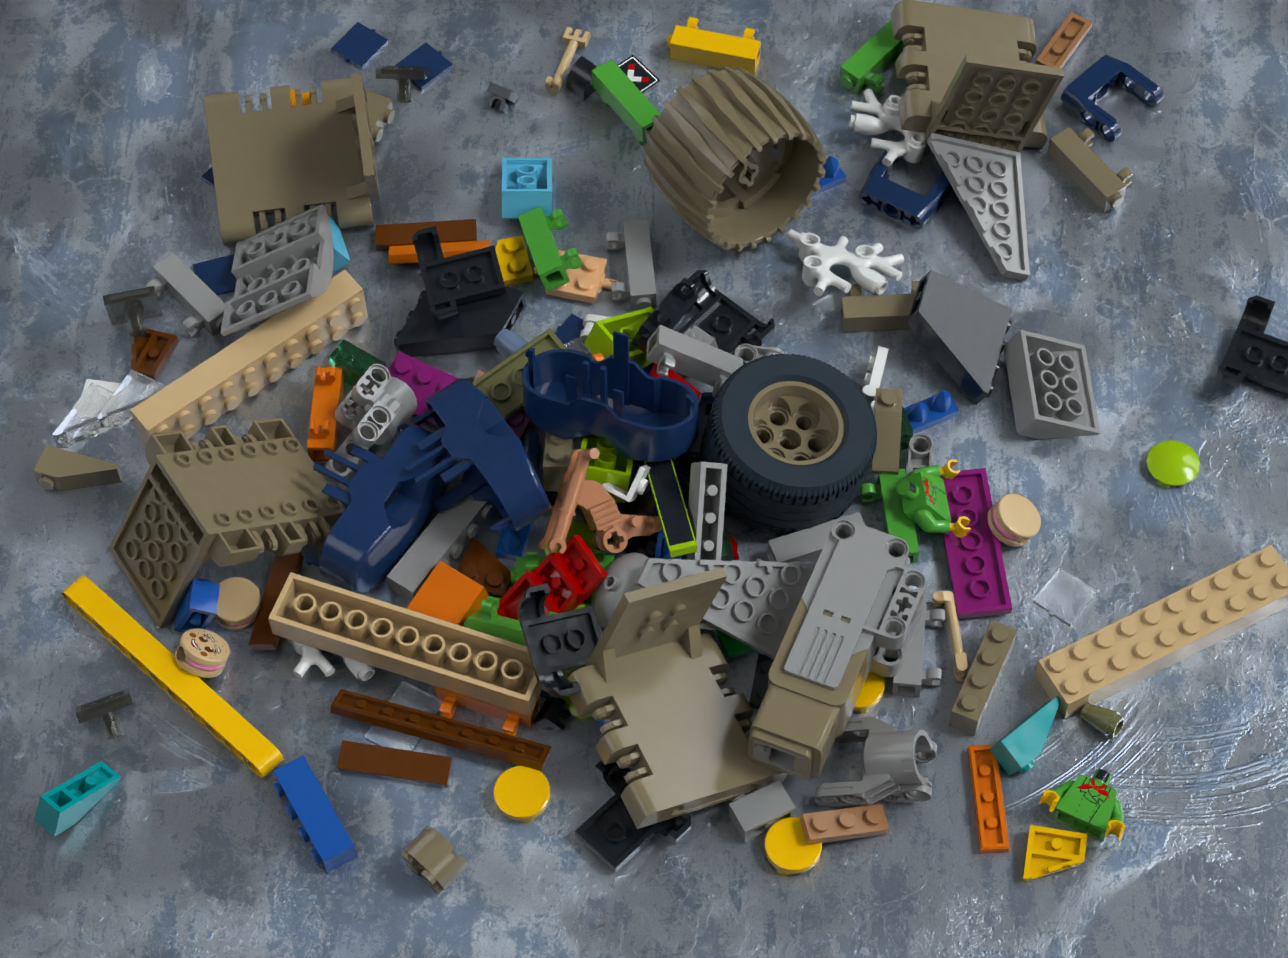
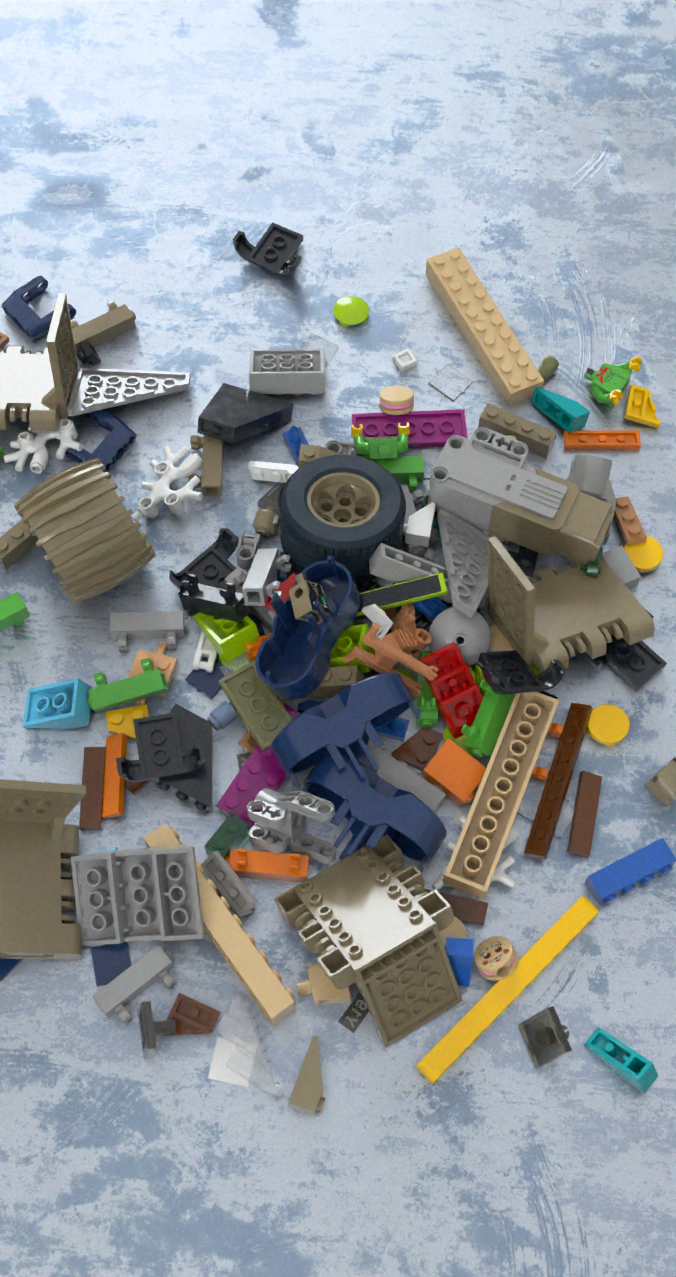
camera: 90 degrees left, 5 degrees up
none -> black tile [76,340,101,365]
none -> light grey panel [201,851,258,917]
none -> dark tan torso [289,573,332,624]
none -> white tile [392,348,418,372]
none -> white slope [403,503,436,547]
none -> dark green piece [580,547,603,577]

